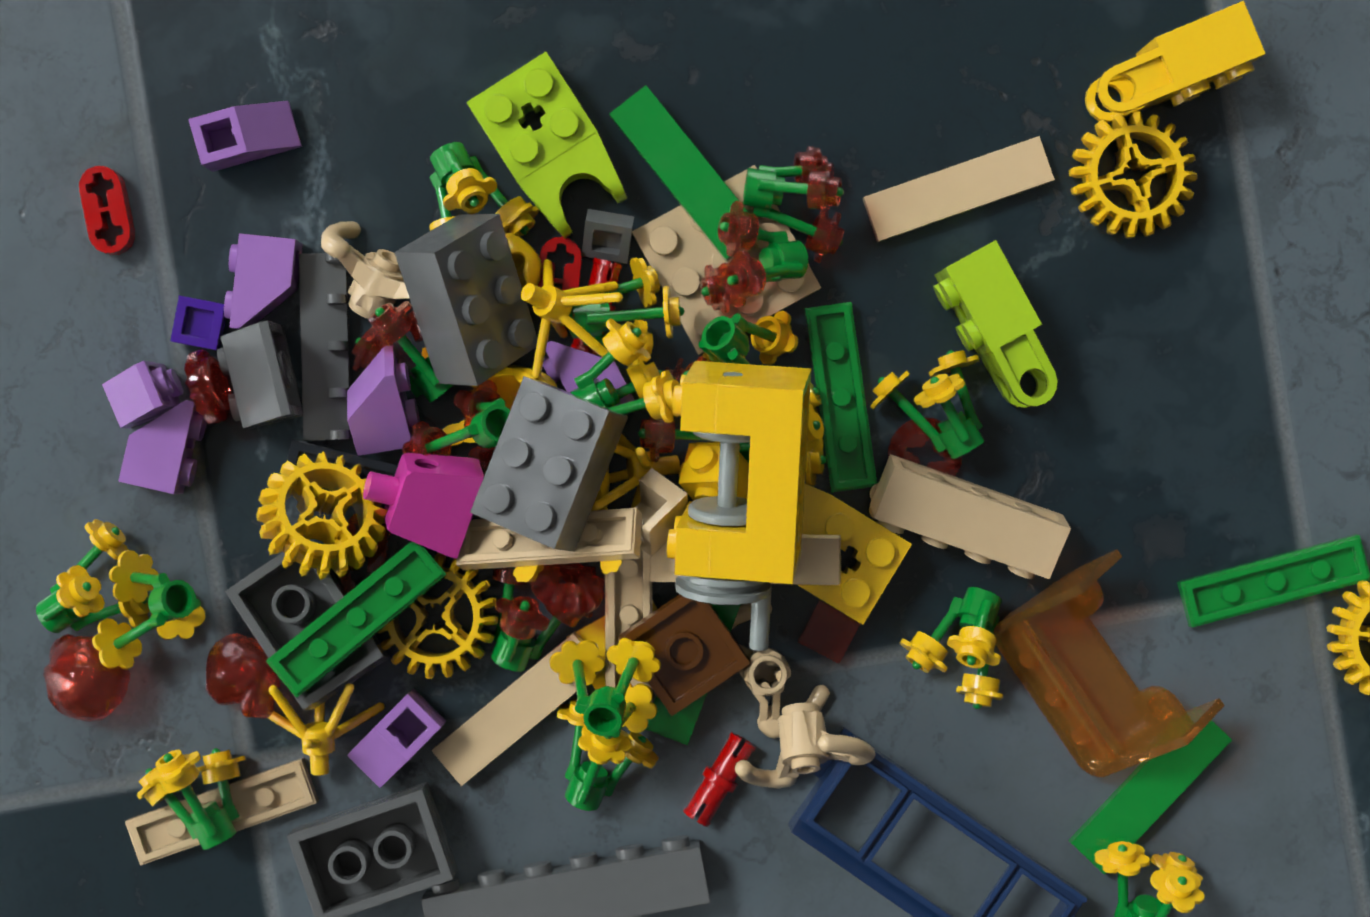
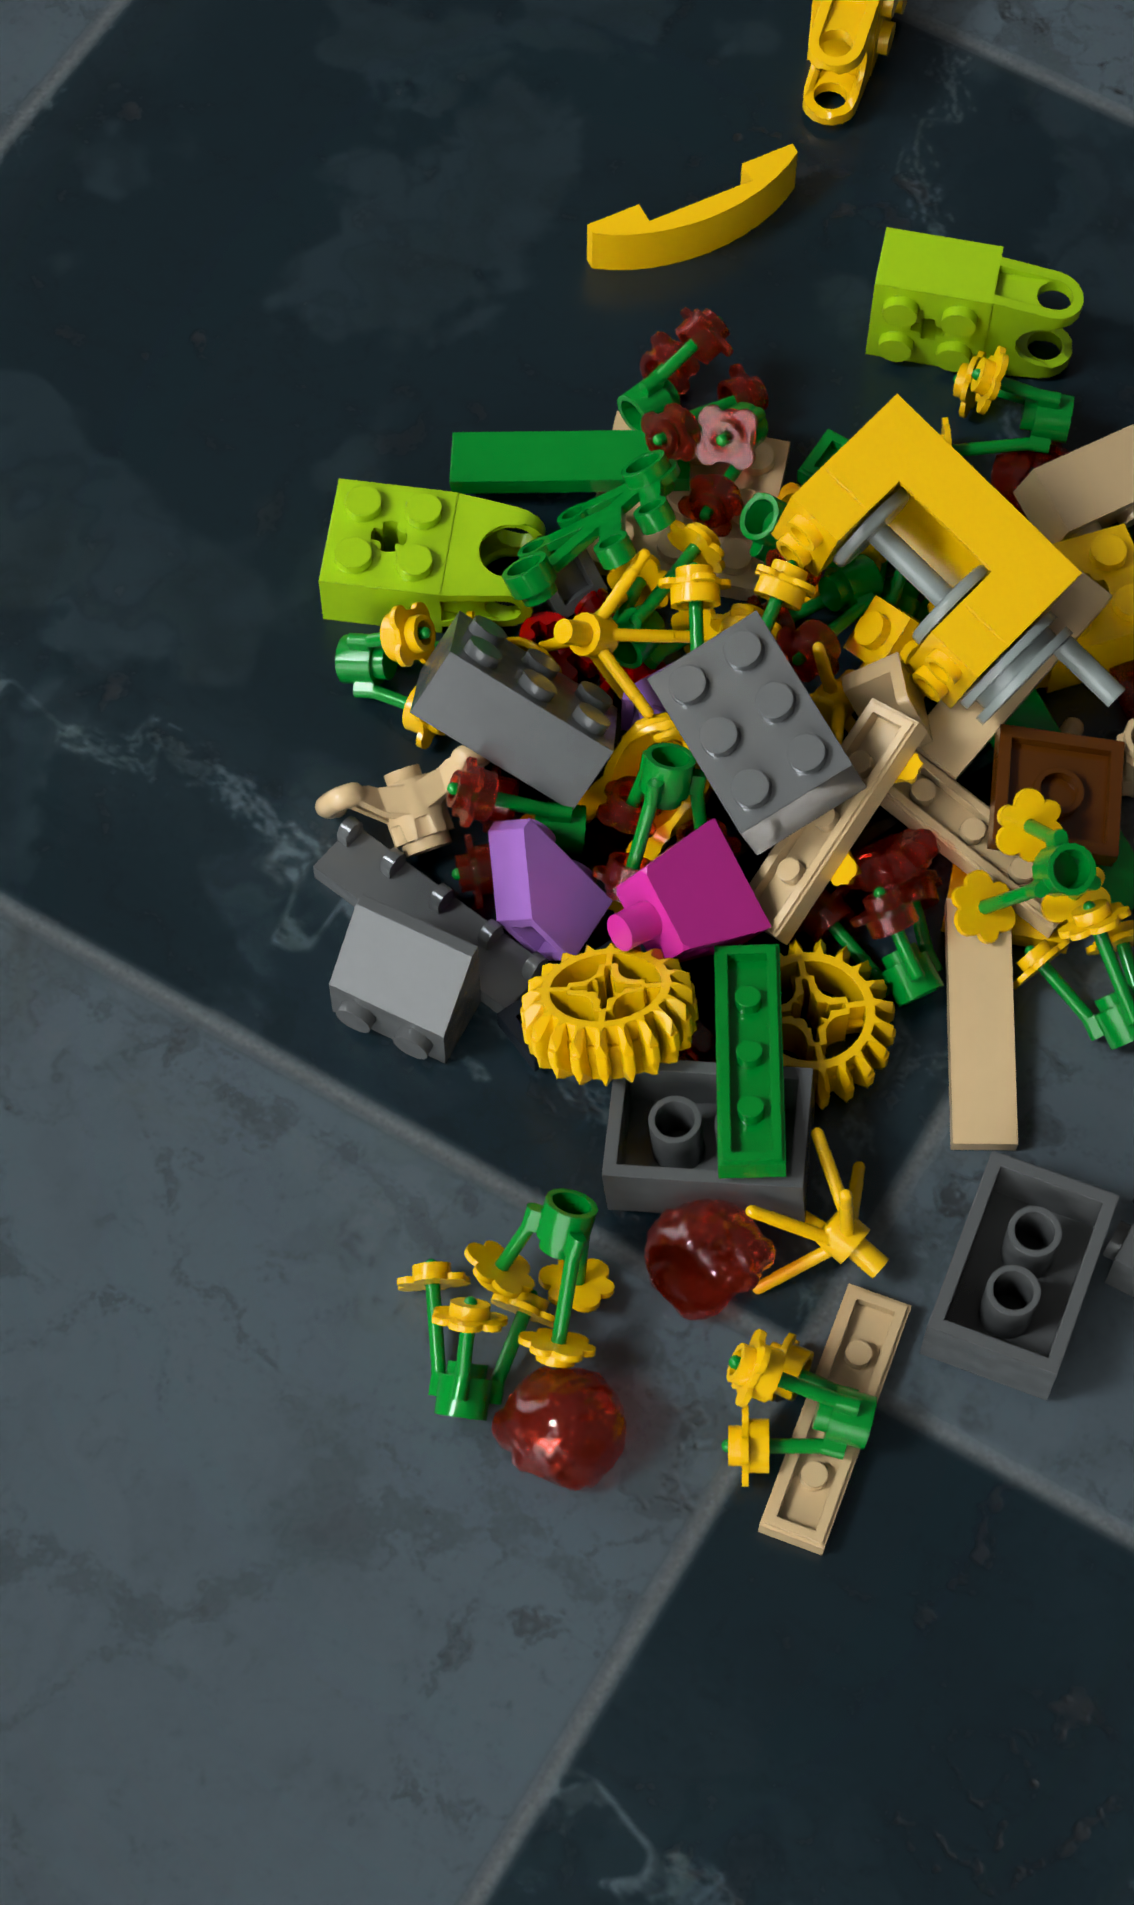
camera: 50 degrees left, 25 degrees down
red beam [79,166,135,255] -> none
medium lavender slope [102,361,183,428] -> none
medium lavender slope [118,400,208,494] -> none
dark purple plate [170,295,226,350] -> none
clear red gear [184,349,231,424] -> none
medium lavender slope [188,101,302,172] -> none
medium lavender slope [224,233,303,330] -> none
medium lavender slope [347,688,446,788] -> none
tan tile [863,136,1055,243] -> none
yellow gear [1069,111,1198,238] -> none
none -> green plant [502,450,681,607]
none -> yellow slope [587,143,798,270]

